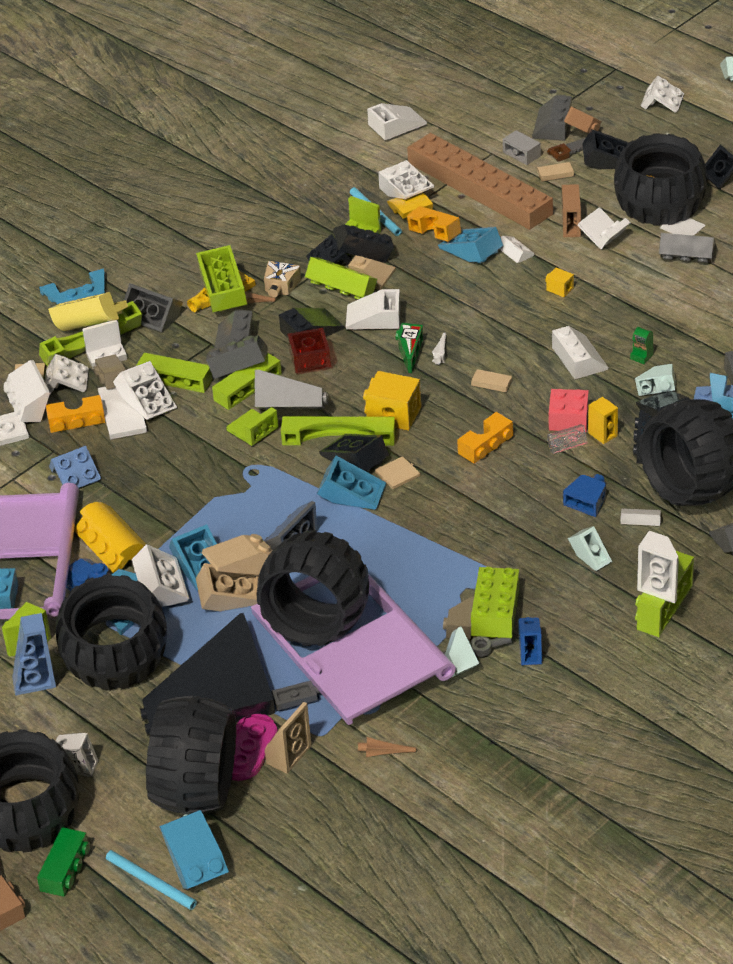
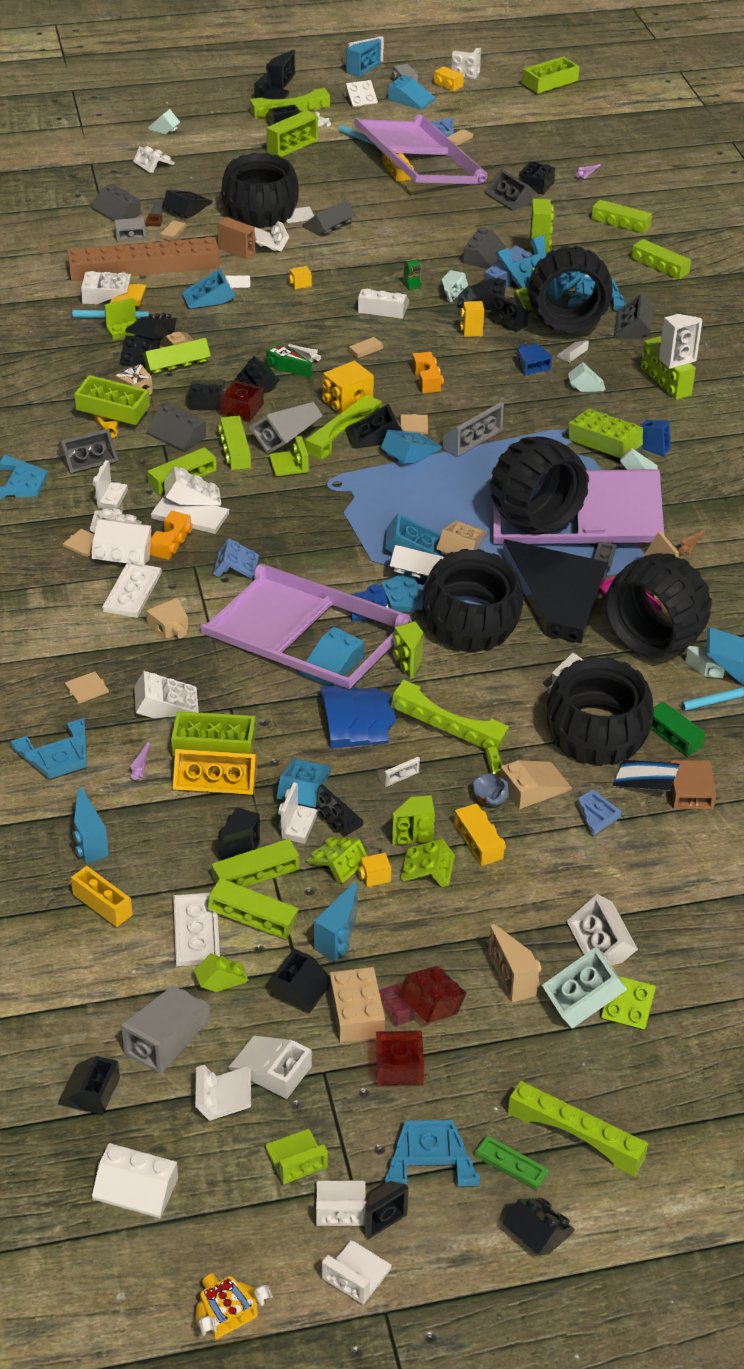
camera: 60 degrees left, 0 degrees up
medium blue wedge [12,613,56,696] -> none
lime arch [39,301,142,367] -> none
light yellow brick [48,292,128,331] -> none
yellow brick [74,502,146,573] -> none
dark tan brick [93,354,125,390] -> none
tan slope [202,534,273,575] -> none
dark grey slope [206,335,268,379] -> none
dark grey slope [264,501,318,550] -> none
white slope [346,289,400,330] -> none
white slope [367,103,427,140] -> none
light orange arch [407,206,461,242] -> none
dark tan slope [443,597,474,641] -> none
clear tile [547,424,587,454] -> none
coral brick [549,389,588,432] -> none
medium nougat slope [564,107,602,134] -> none
none -> black slope [234,356,280,398]
none -> light grey slope [443,402,504,457]

